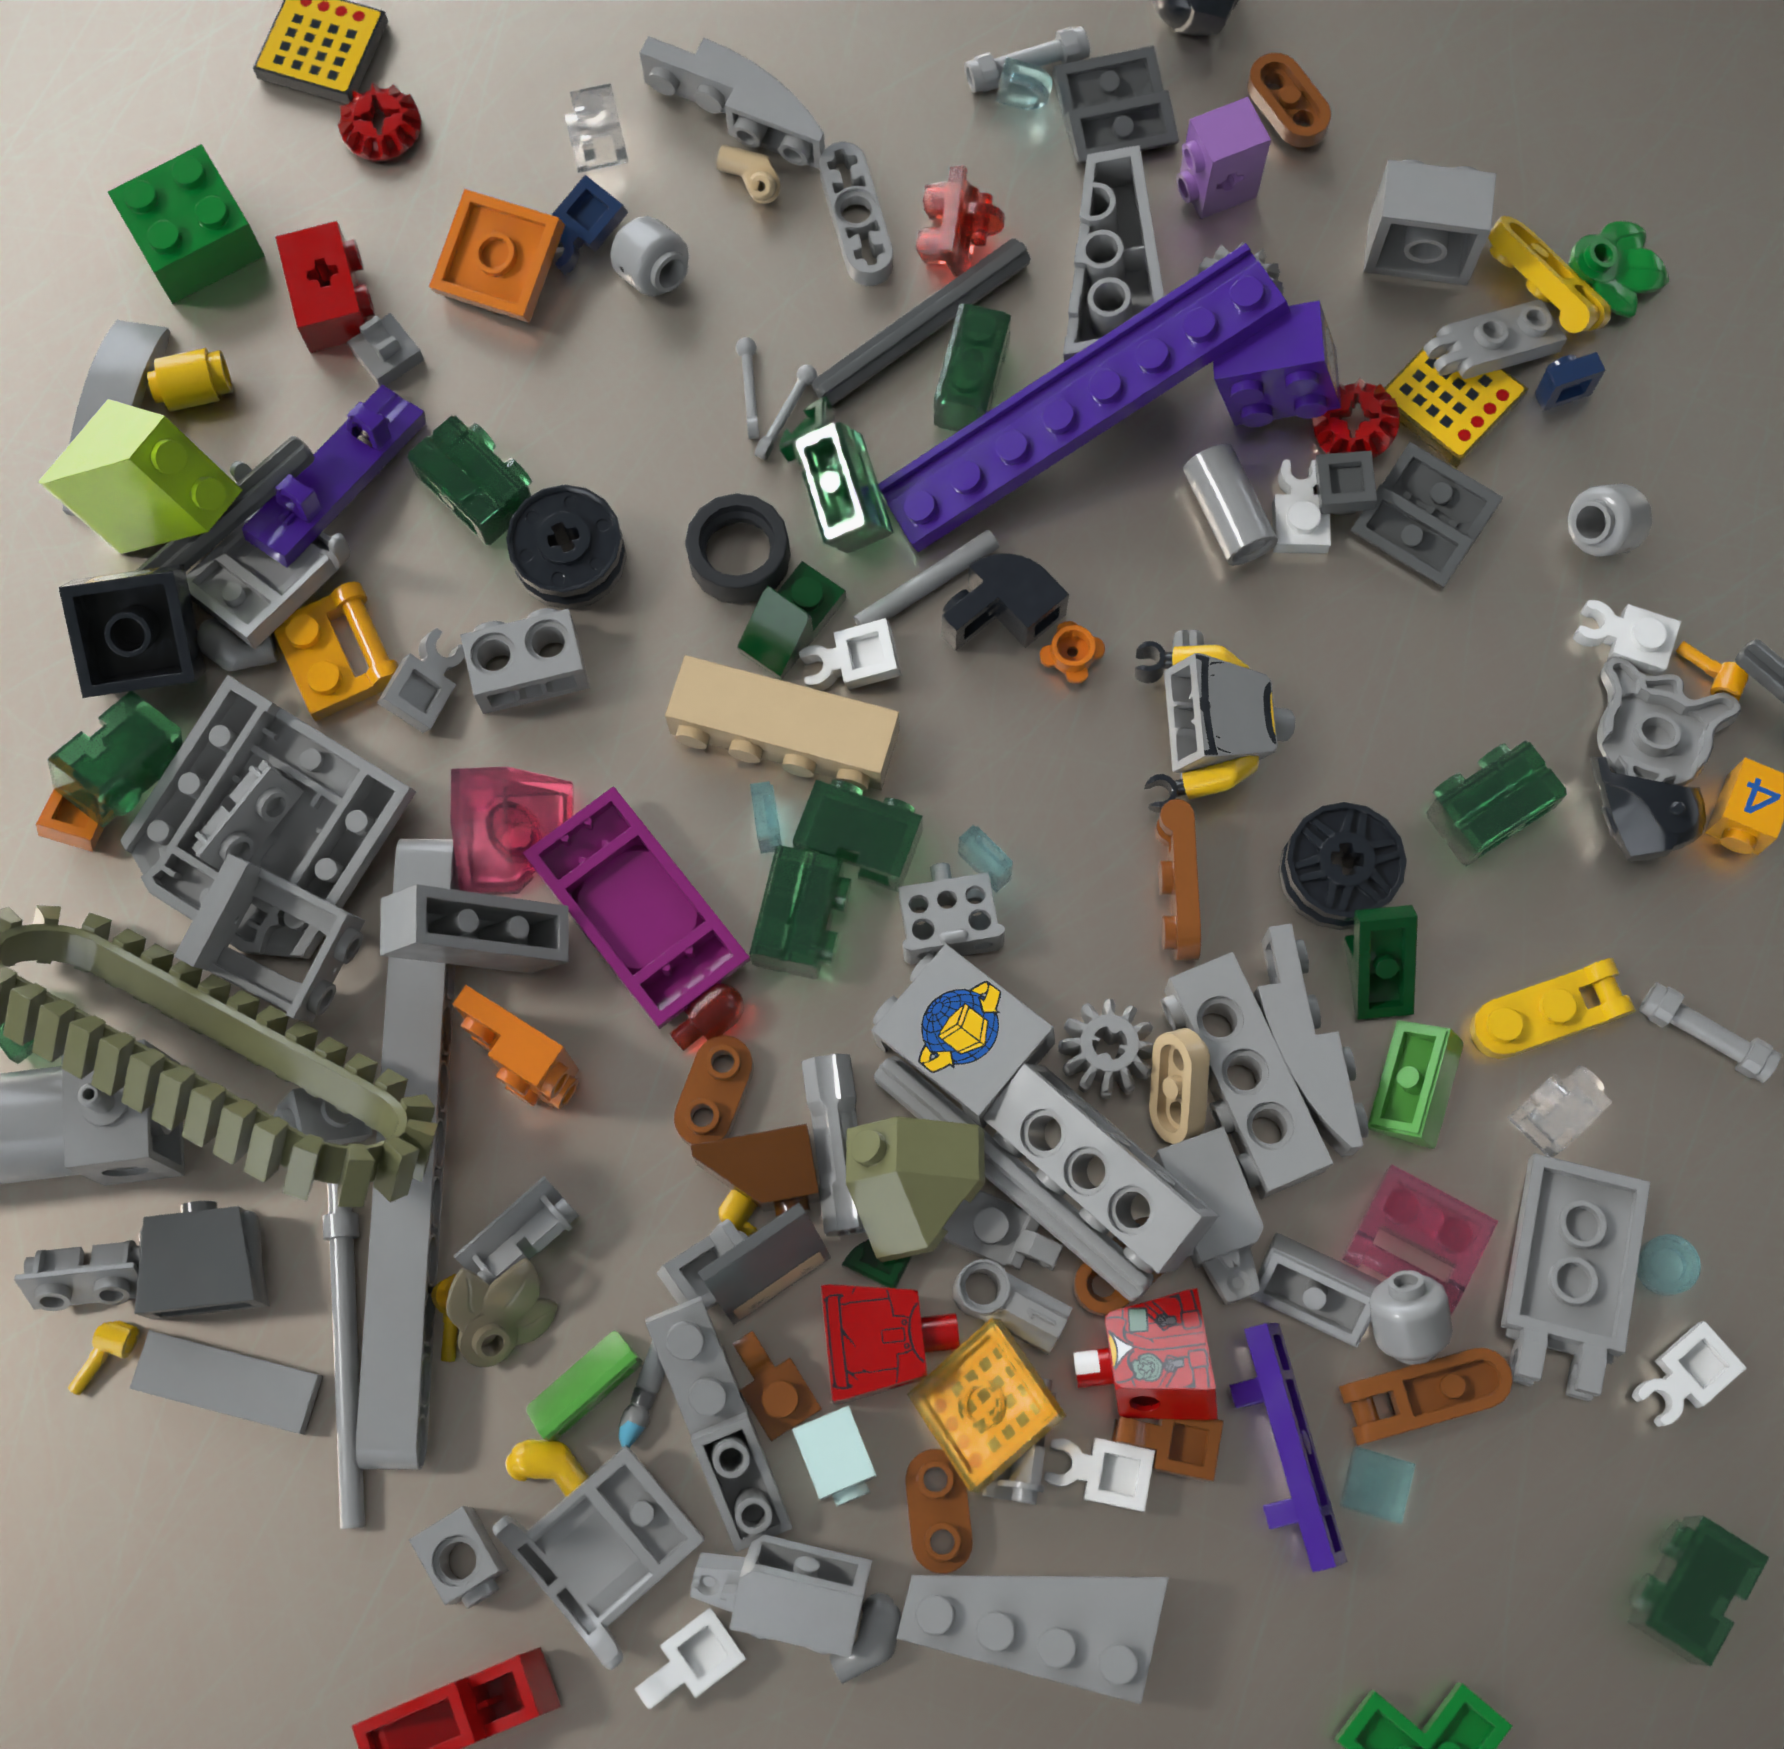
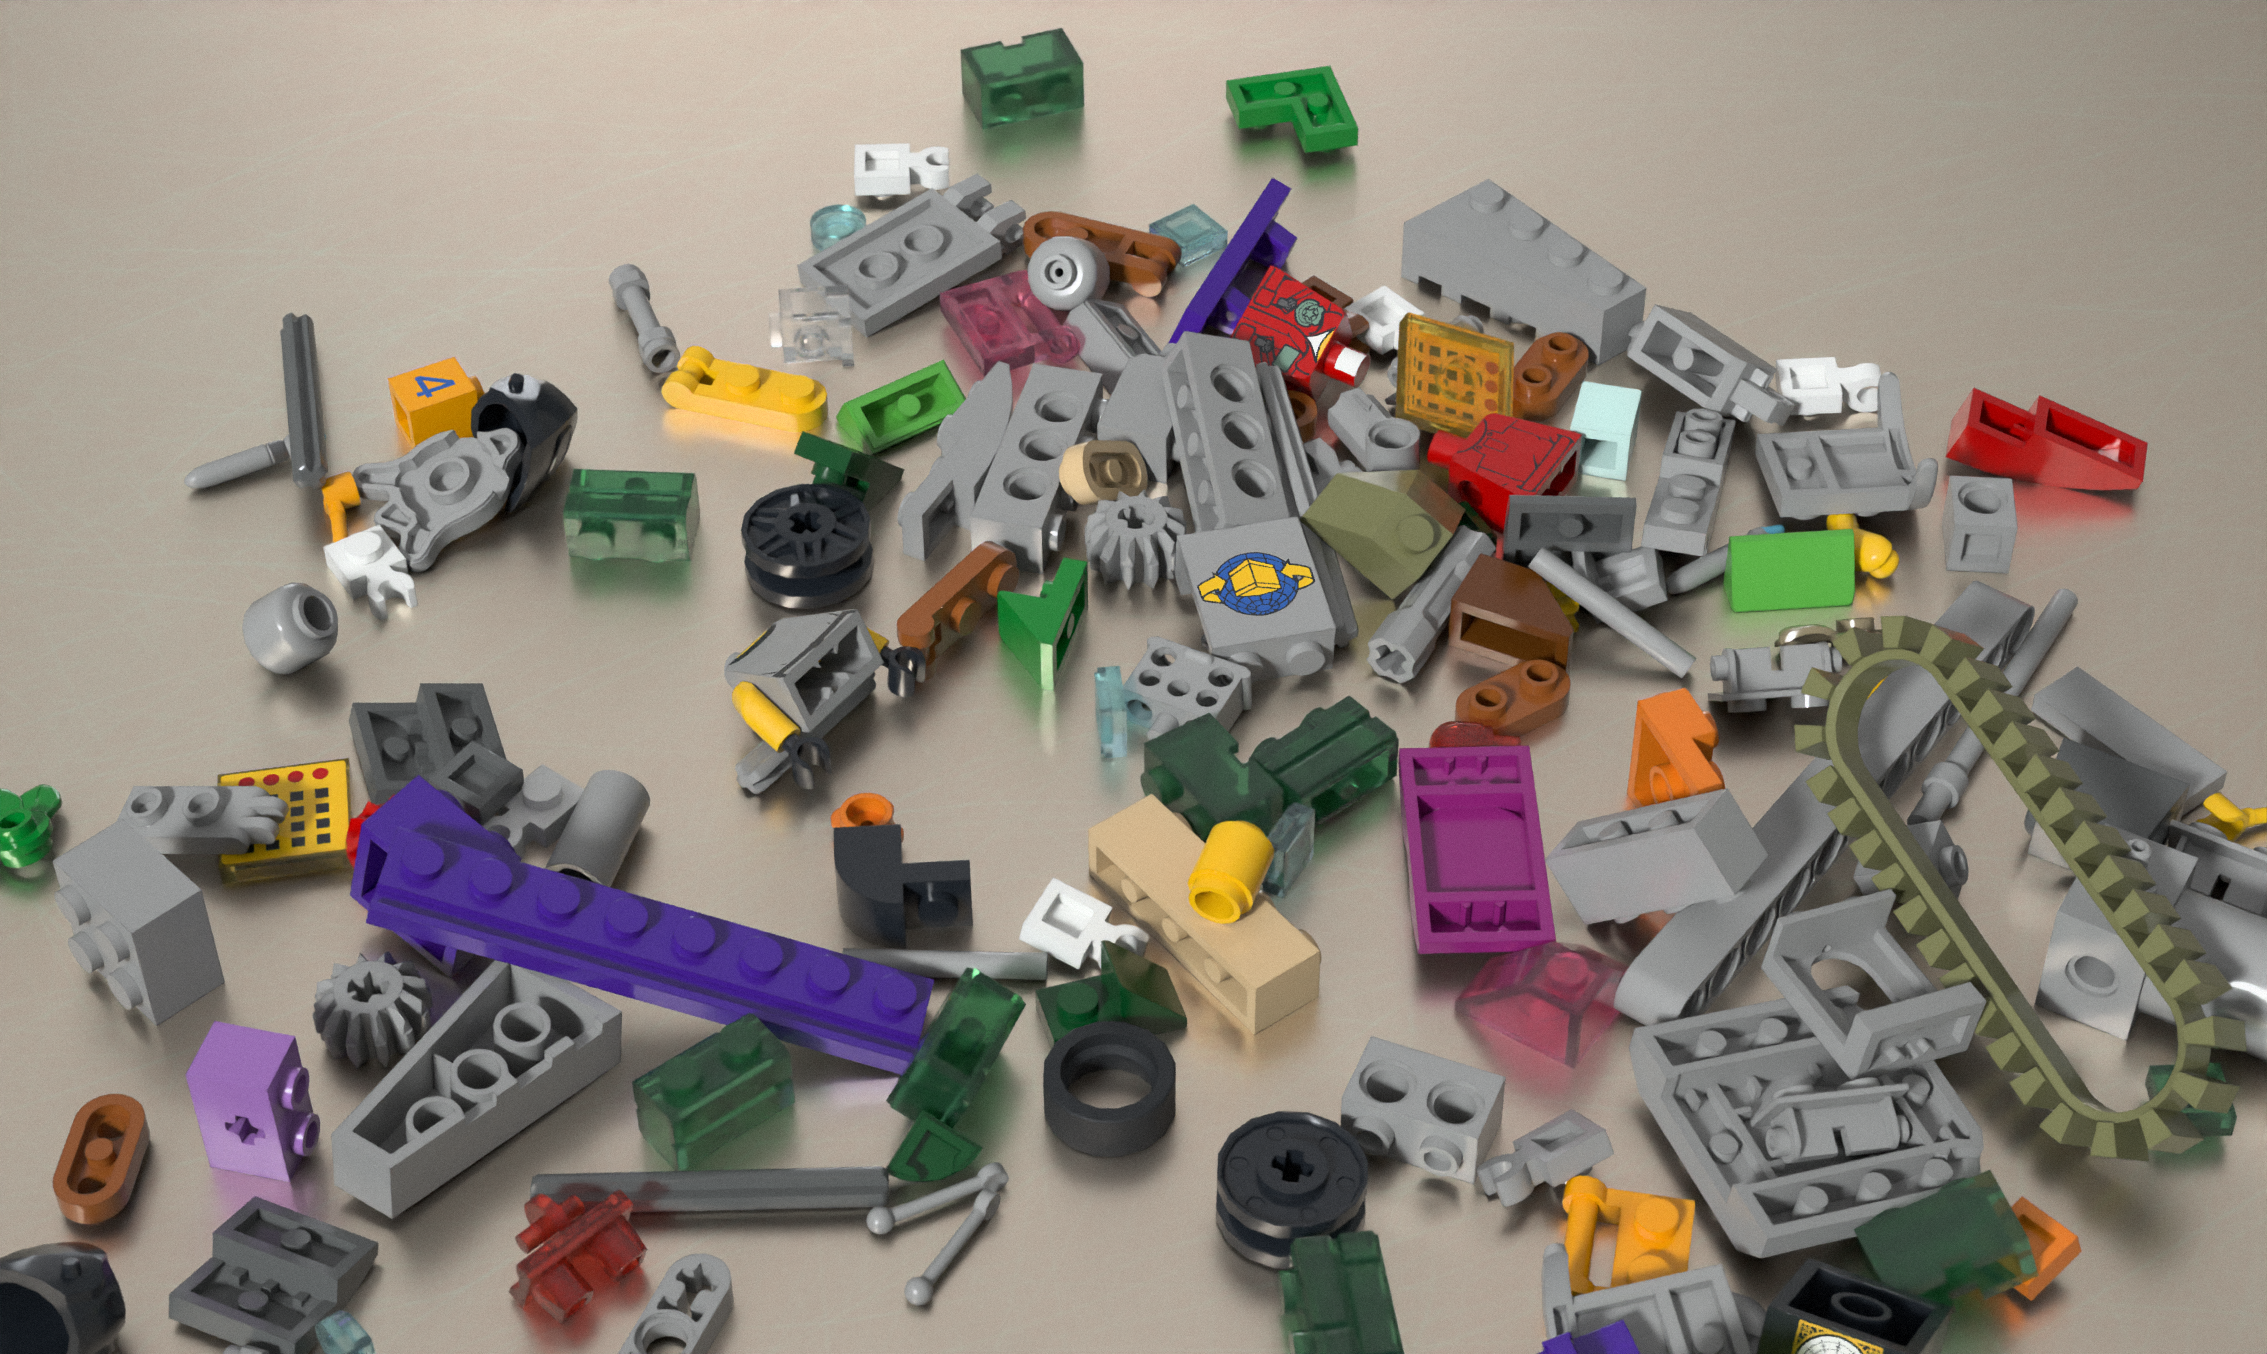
camera: 145 degrees left, 30 degrees down
dark orange plate [732,1330,822,1442] -> none
yellow plate [1488,215,1611,333] -> none
dark blue plate [1534,352,1605,411] -> none
none -> green slope [997,557,1088,691]
none -> yellow brick [1188,820,1274,924]
none -> light grey bar [1528,547,1697,679]

